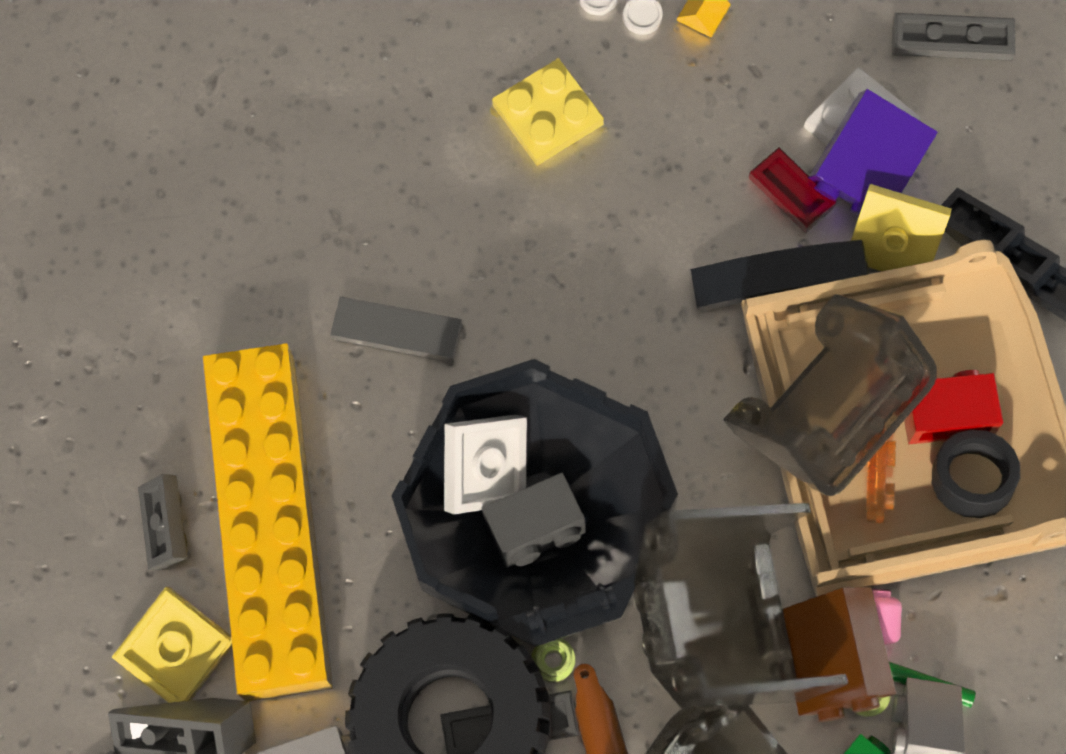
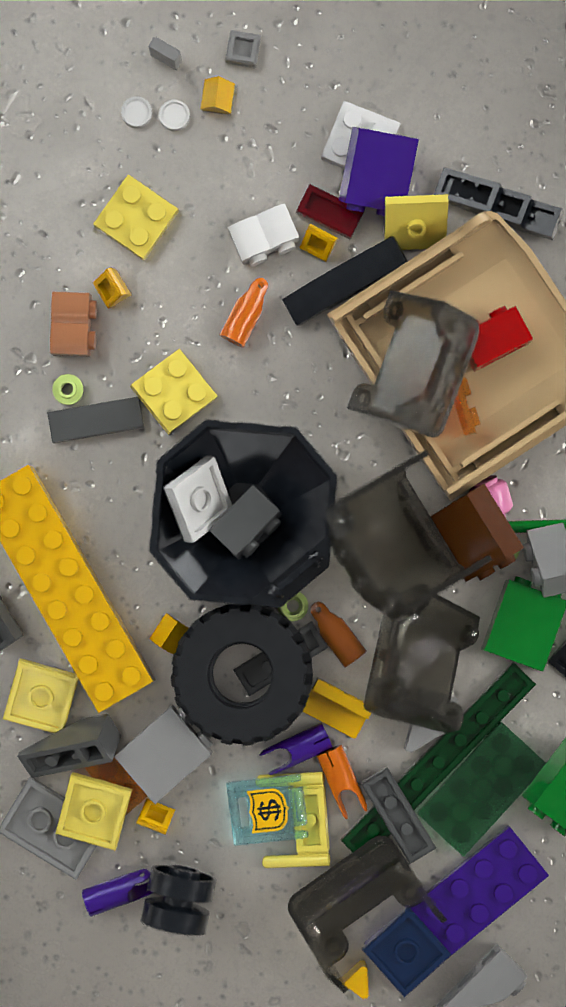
camera: 25 degrees left, 15 degrees up
dark grey tile [892,13,1015,61] -> none
black tyre [931,429,1020,518] -> none
none -> nougat brick [50,292,97,357]
none -> yellowish green plate [52,374,84,405]
none -> yellow slope [93,267,131,308]
none -> light yellow plate [131,348,218,435]
none -> yellow slope [149,613,189,655]
none -> orange piece [220,278,268,348]
none -> white brick [228,203,299,267]
none -> yellow slope [299,224,339,262]

